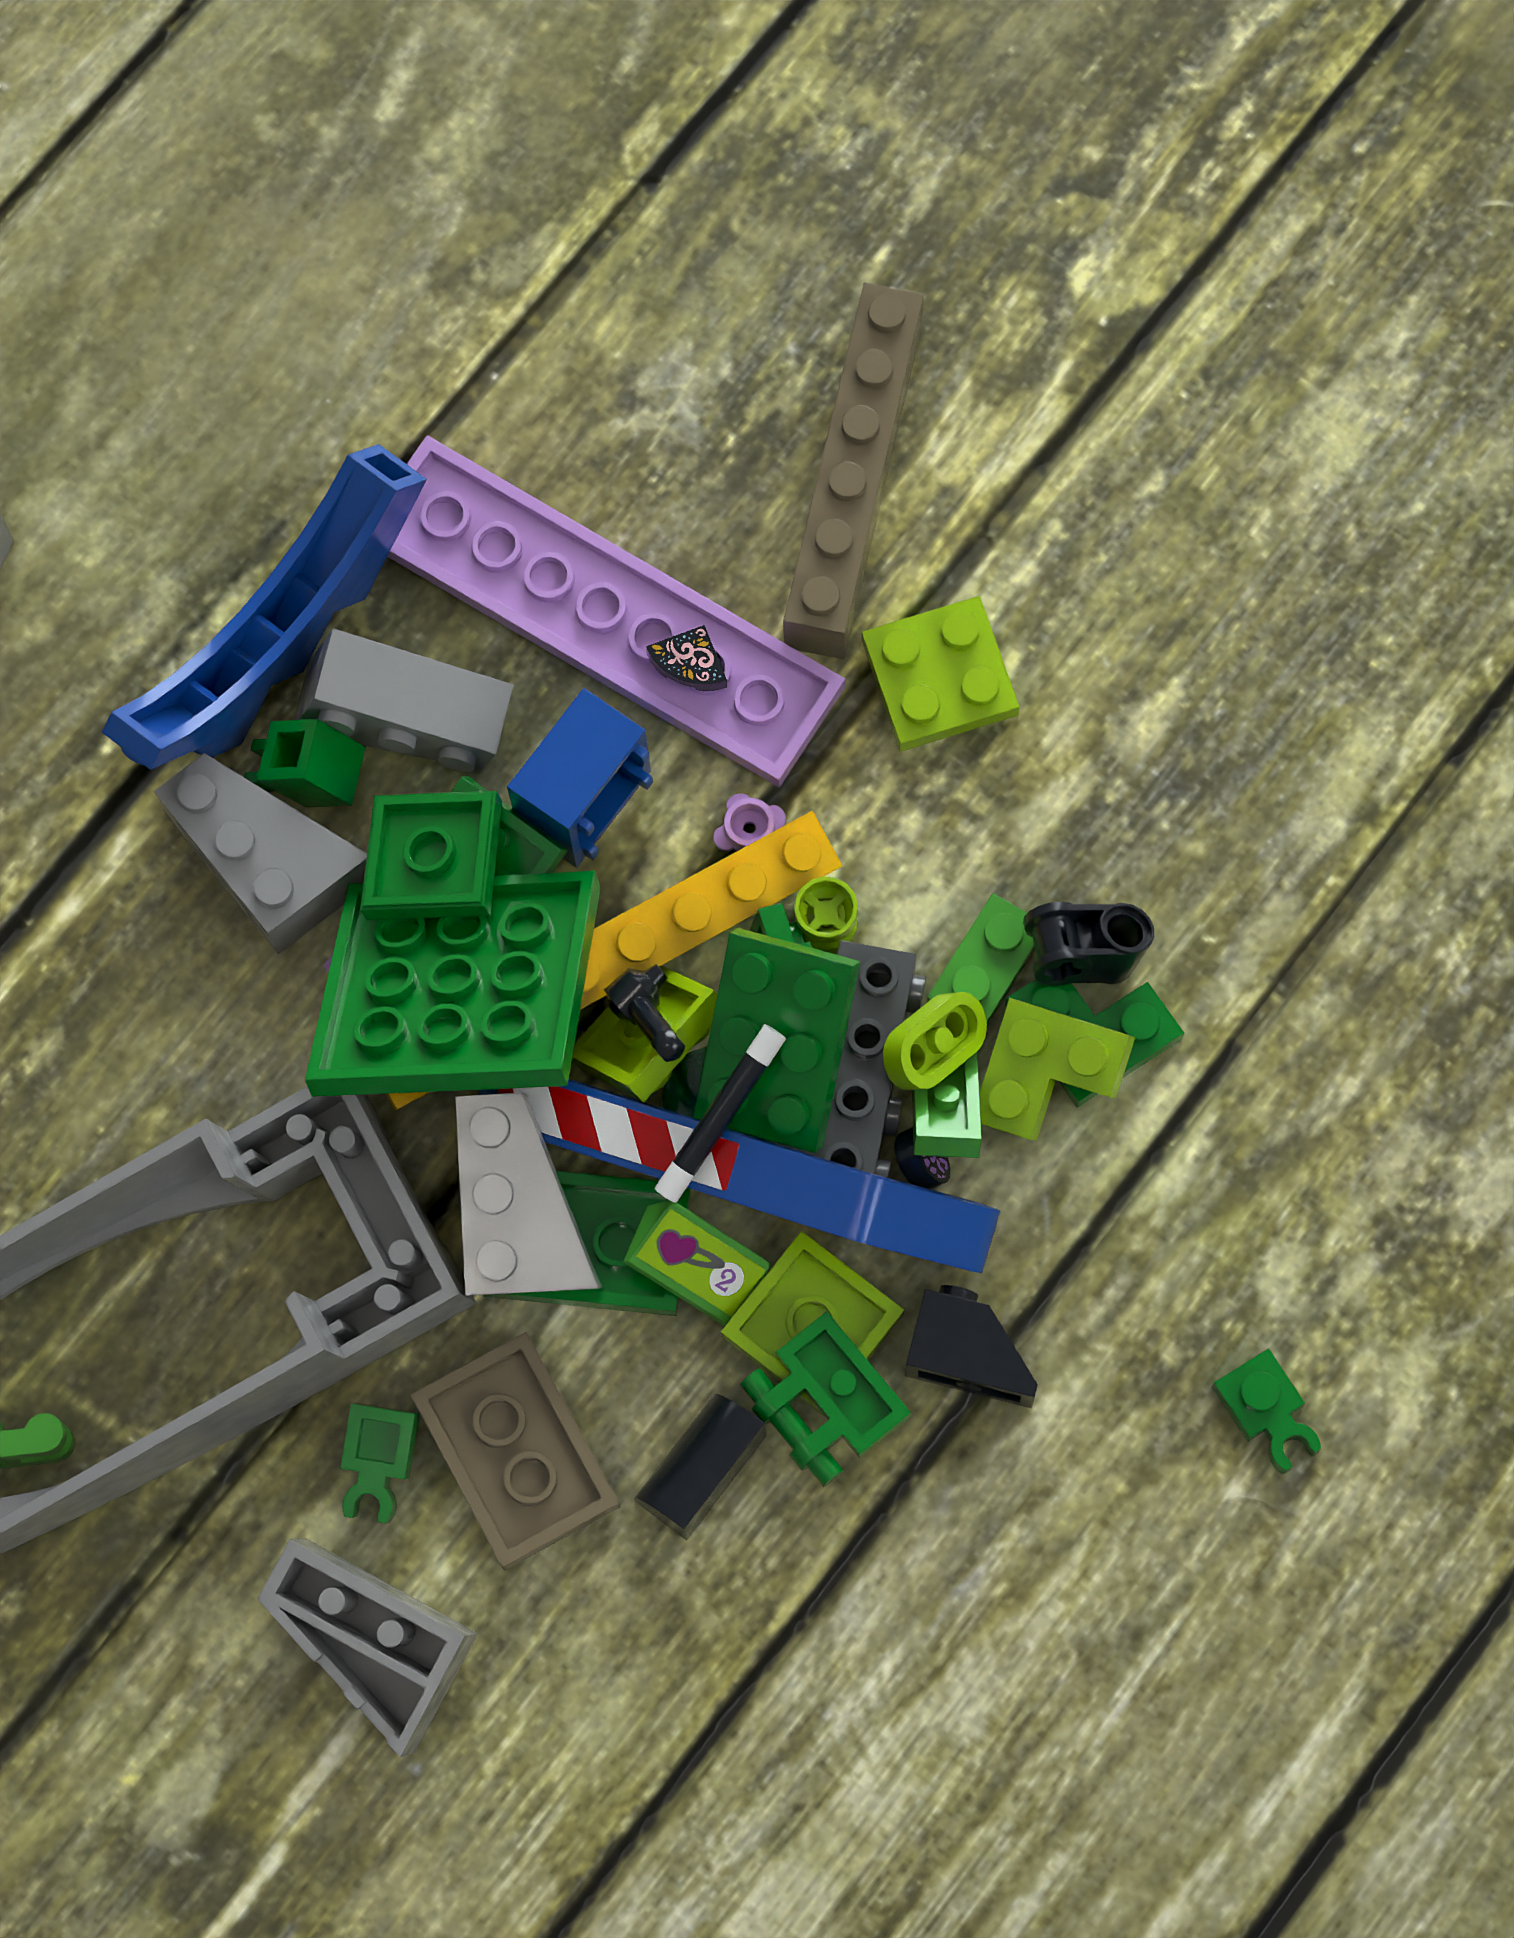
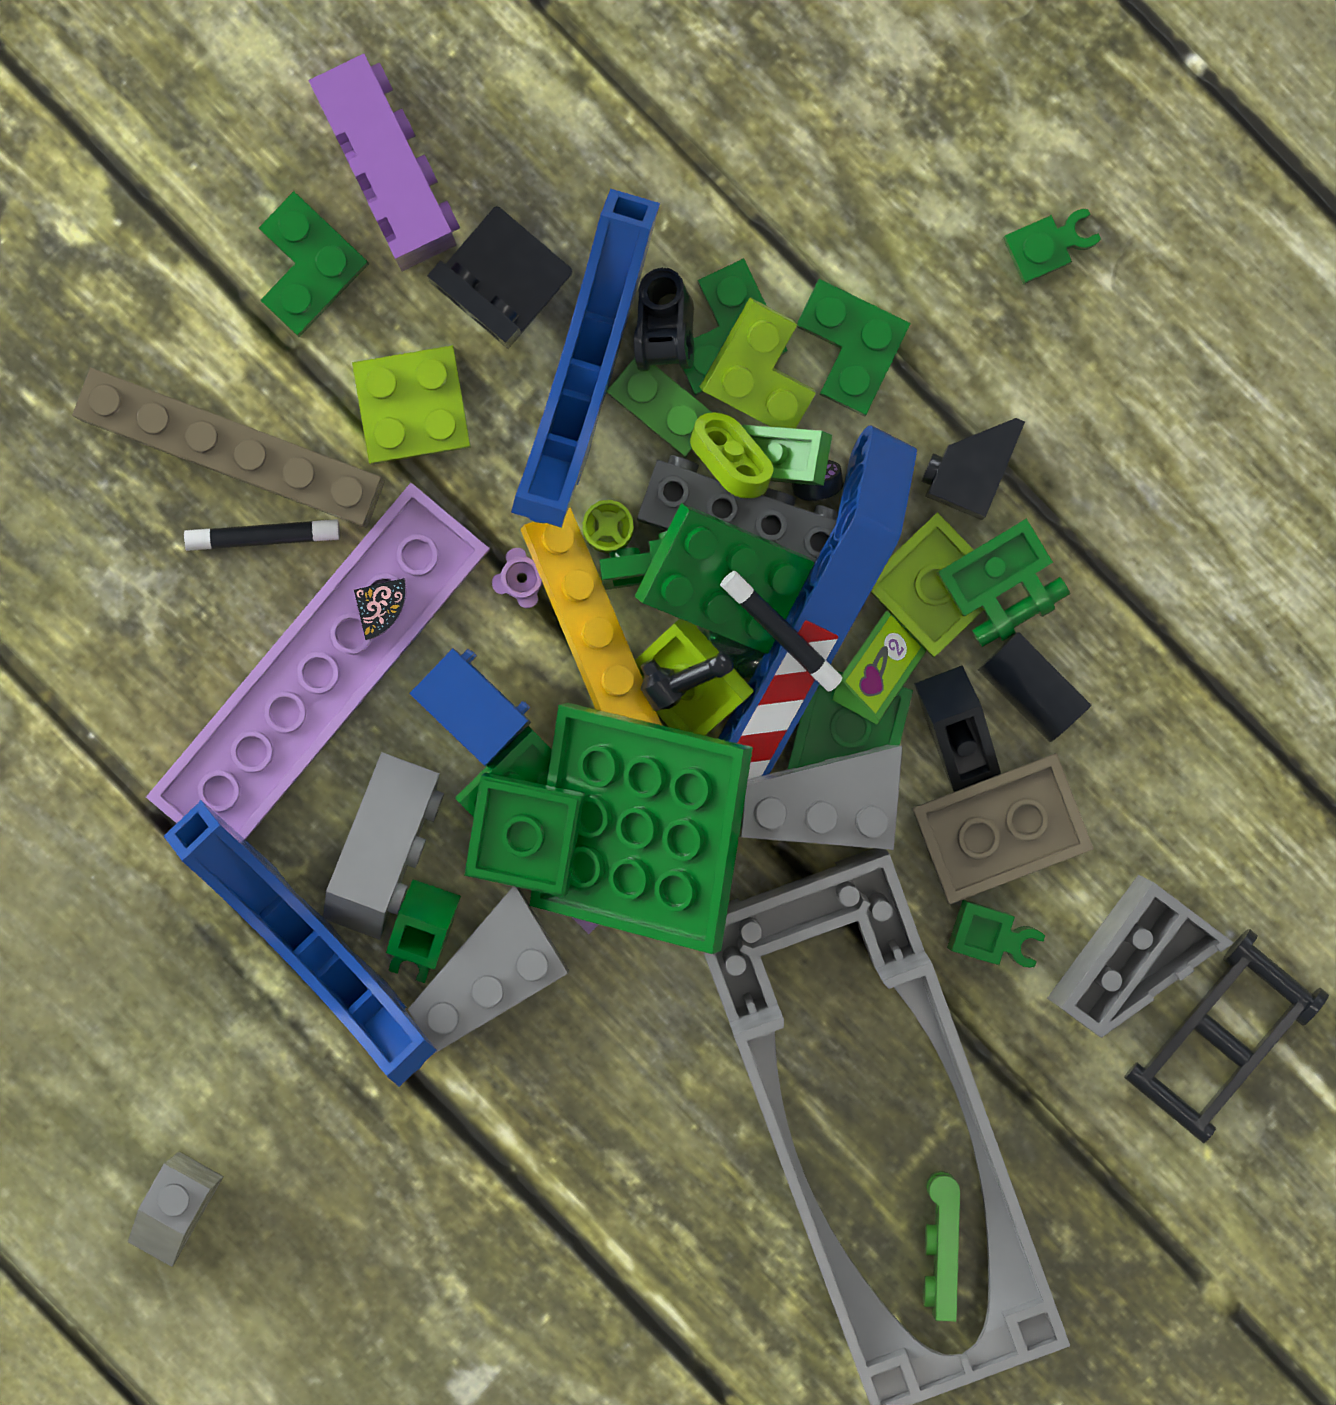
camera: 90 degrees left, 15 degrees up
none -> black bar [184,519,340,551]
none -> green plate [259,191,369,337]
none -> medium lavender wedge [308,54,460,272]
none -> black bracket [427,206,572,349]
none -> blue arch [511,188,660,528]
none -> green plate [797,279,911,417]
none -> black slope [914,665,1001,792]
none -> black piece [1124,929,1329,1144]

